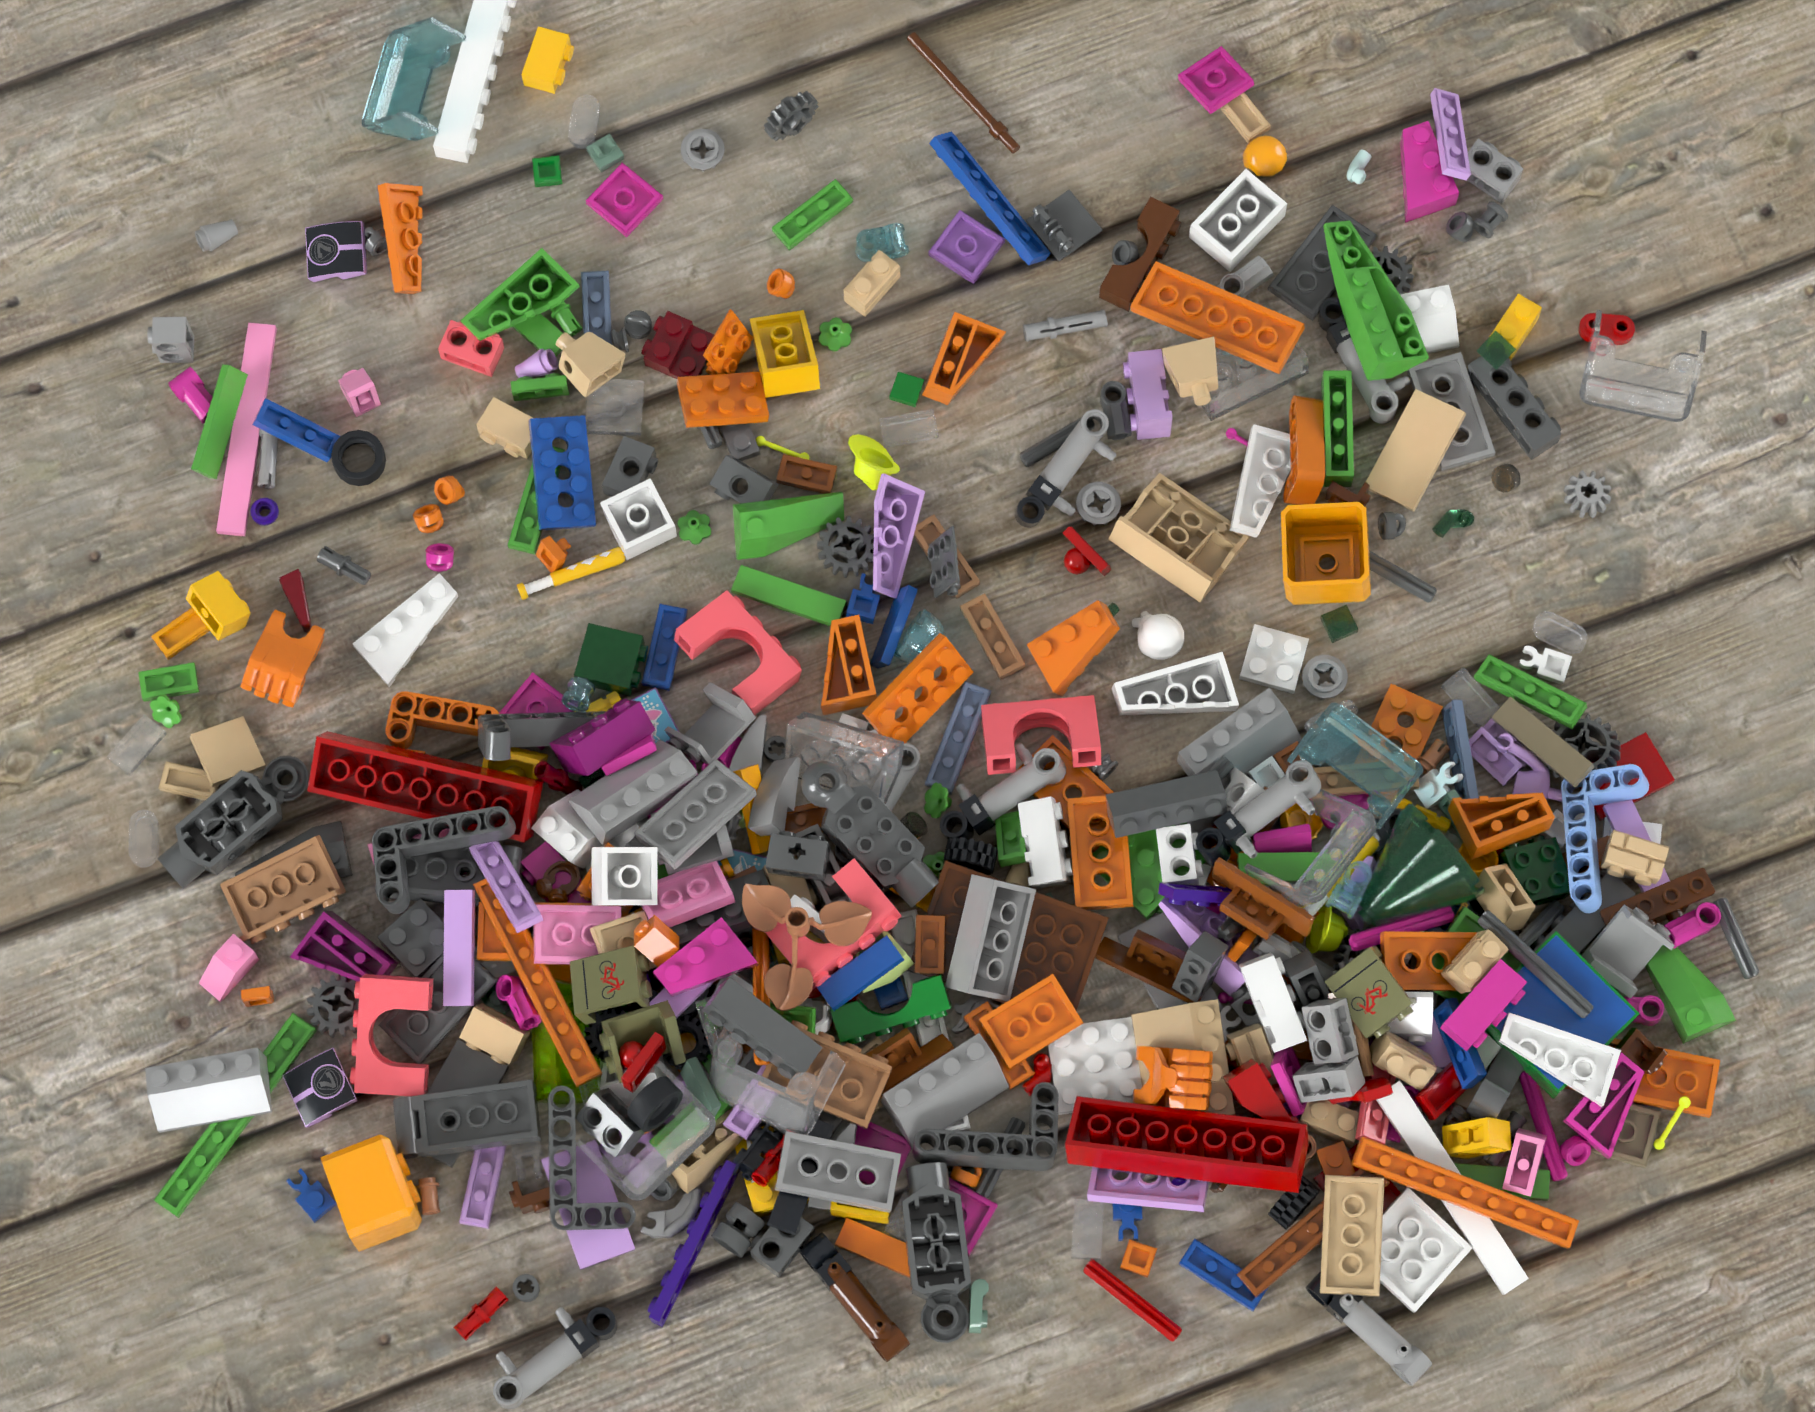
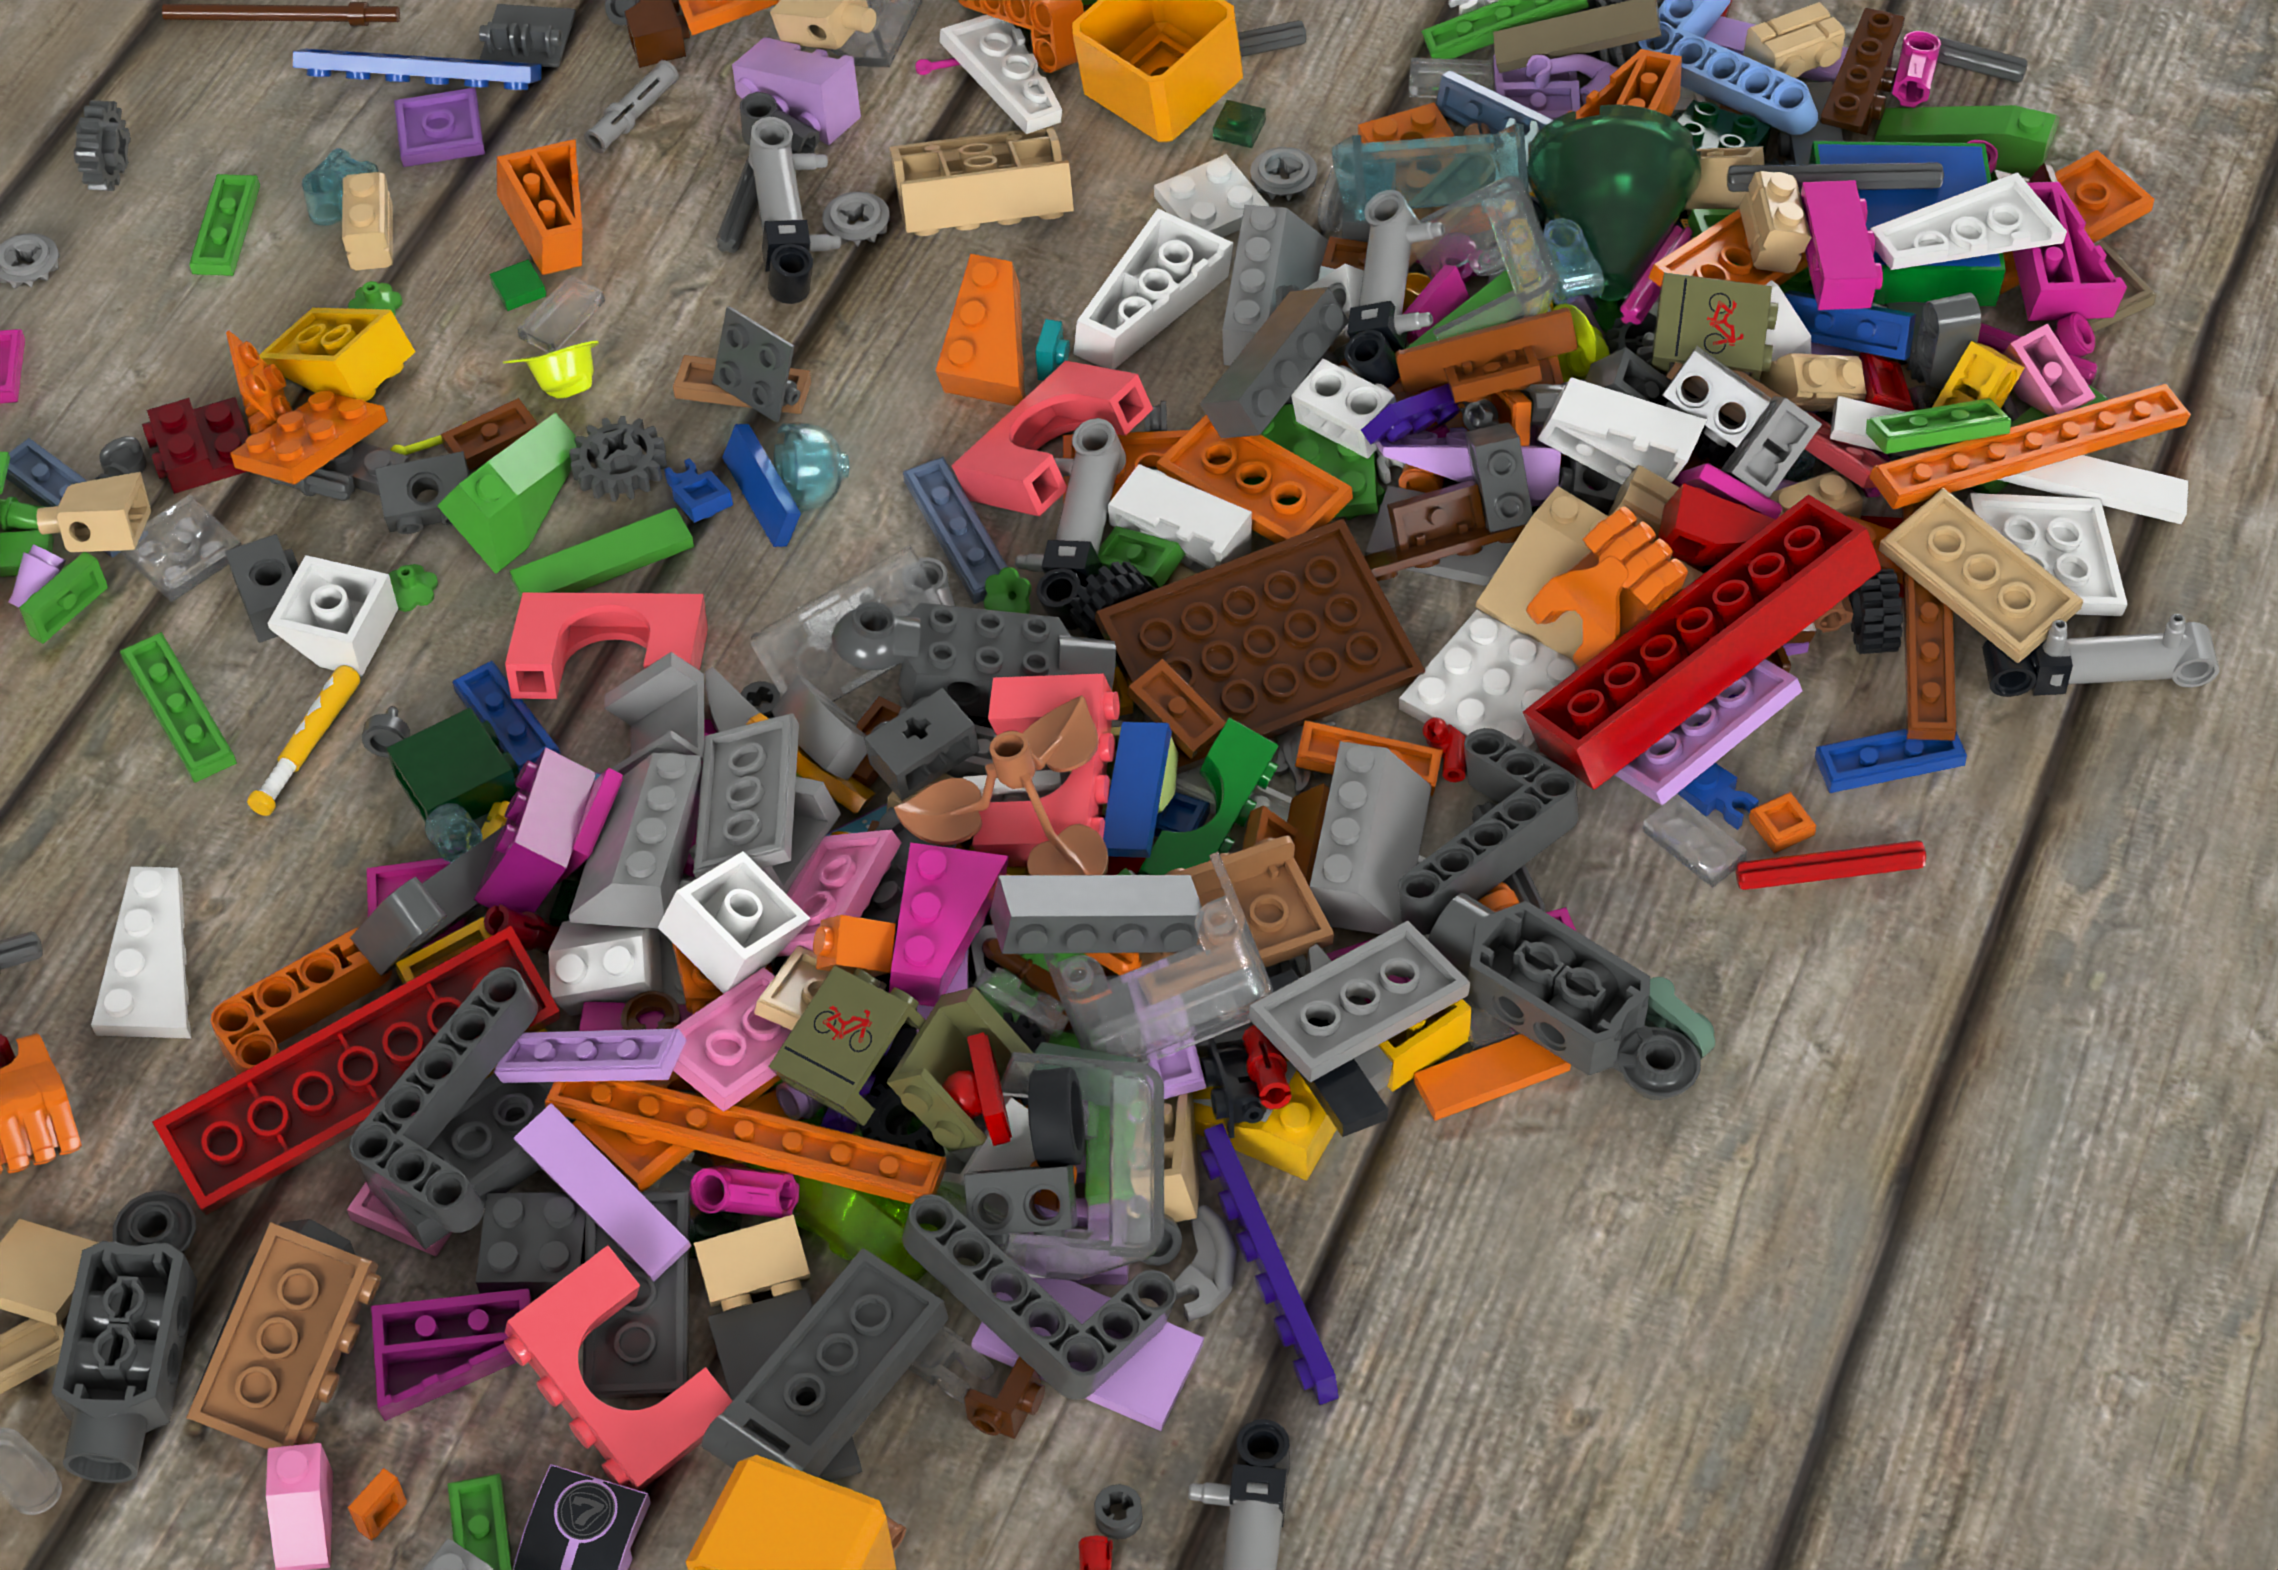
camera: 45 degrees left, 20 degrees down
dark grey gear [307,975,359,1038] -> none
orange tile [413,504,444,533] -> none
dark pink tile [426,543,454,572] -> none
orange tile [434,475,465,505] -> none
lavender tile [459,1146,507,1229] -> none
tan brick [476,397,533,459] -> none
blue plate [529,415,596,531] -> none
orange tile [536,536,571,573] -> none
dark grey wheel [711,1202,765,1257] -> none
dark grey brick [750,1217,815,1278] -> none
orange tile [767,268,795,299] -> none
reddish brown piece [799,1232,910,1363] -> none
orange wedge [821,615,877,715] -> none
orange plate [862,633,974,750] -> none
lavender wedge [873,474,925,598] -> none
light grey slope [945,874,1036,1001] -> none
medium nougat plate [960,593,1025,680] -> none
orange plate [979,974,1083,1069] -> none
red tile [1063,526,1111,577] -> none
white hat [1132,611,1184,660] -> none
red tile [1328,1077,1393,1104] -> none
light grey panel [1582,904,1675,998] -> none
neon yellow hinge [1653,1096,1691,1150] -> none
none -> dark grey tile [362,706,410,758]
none -> teal plate [1035,319,1070,381]
none -> bright green tile [1866,398,2011,454]

